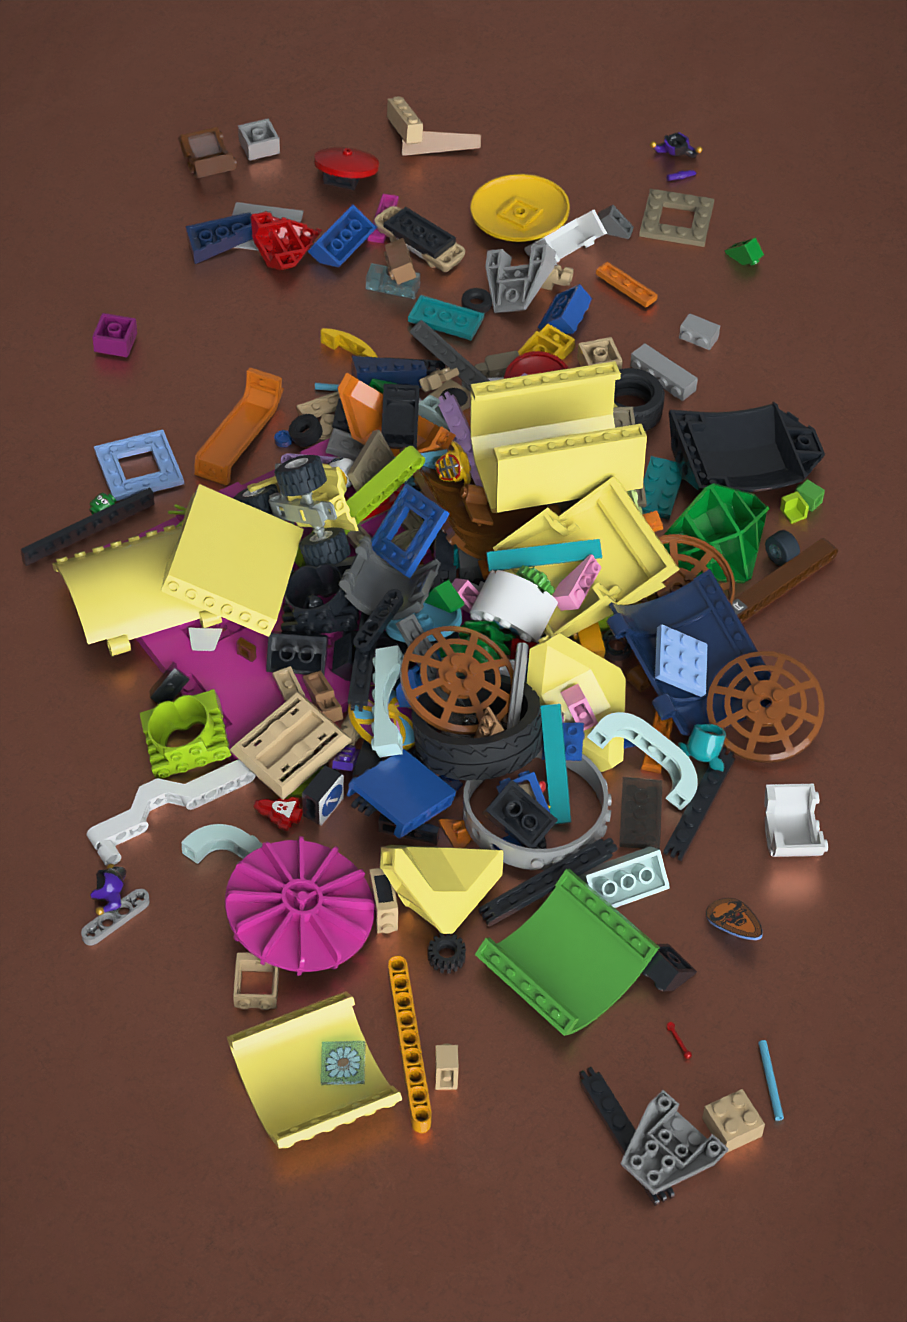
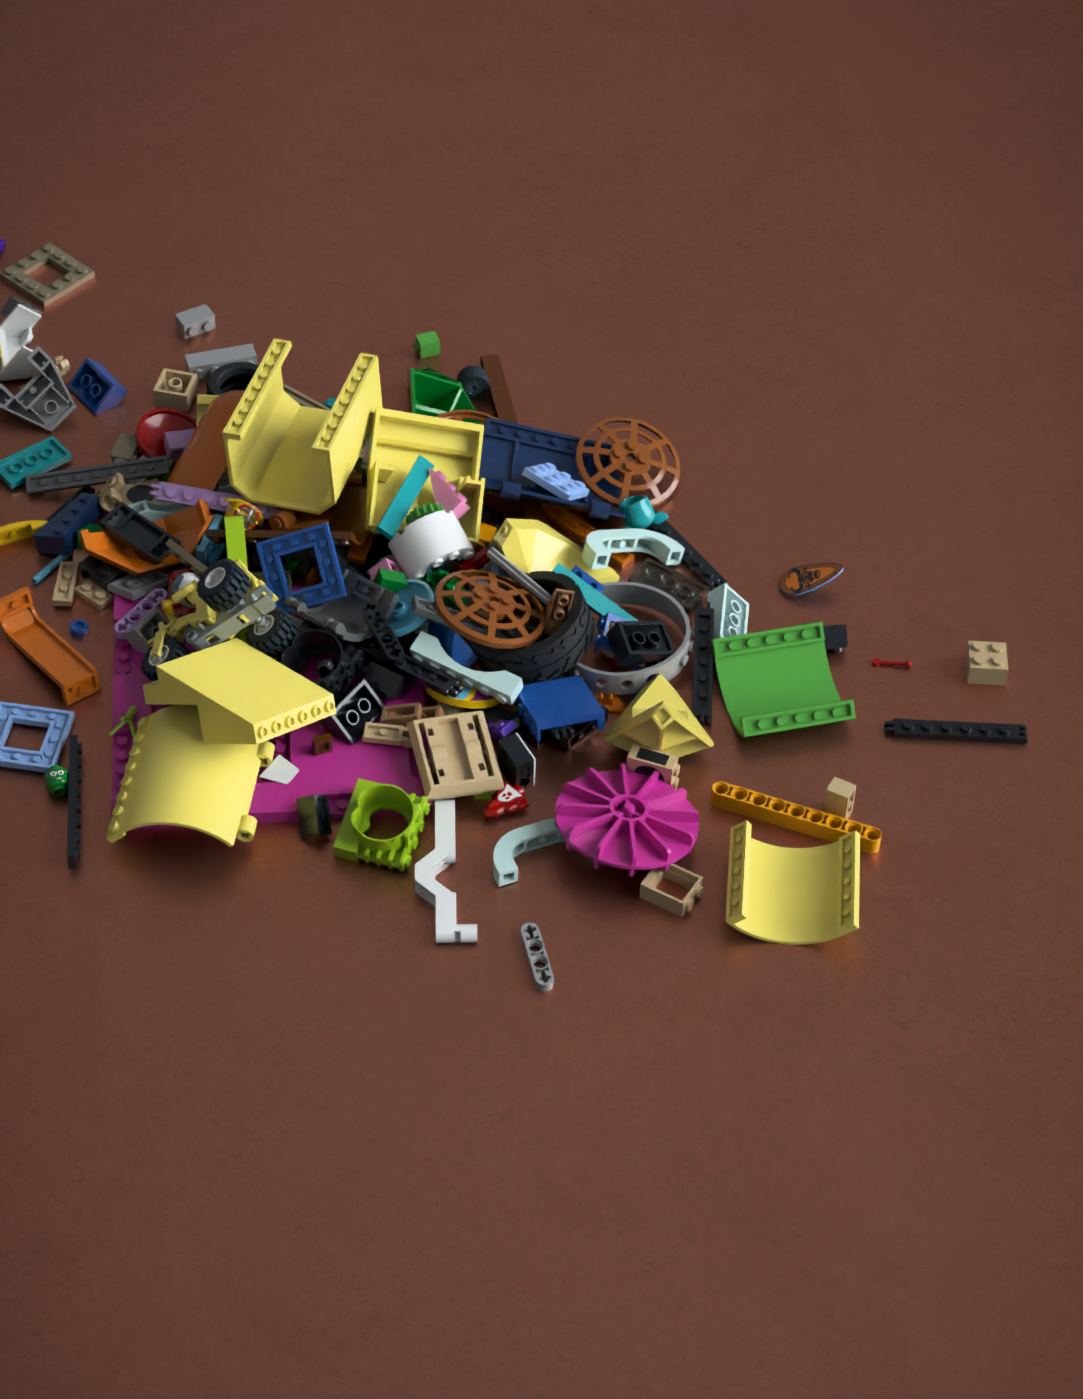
camera: 60 degrees left, 5 degrees down
dark purple piece [90,864,127,916] -> none
black tyre [288,414,323,447] -> none
clear light blue tile [321,1041,366,1085] -> none
black tyre [428,933,466,974] -> none
black tyre [461,288,492,313] -> none
yellow slope [518,324,576,360] -> none
bright pink slope [560,684,598,731] -> none
orange plate [596,261,658,308] -> none
light grey wedge [621,1090,729,1195] -> none
black windscreen [669,402,825,492] -> none
green slope [724,237,764,266] -> none
medium azure piece [758,1040,784,1121] -> none
white cylinder [764,784,828,857] -> none
lime panel [780,491,809,523] -> none

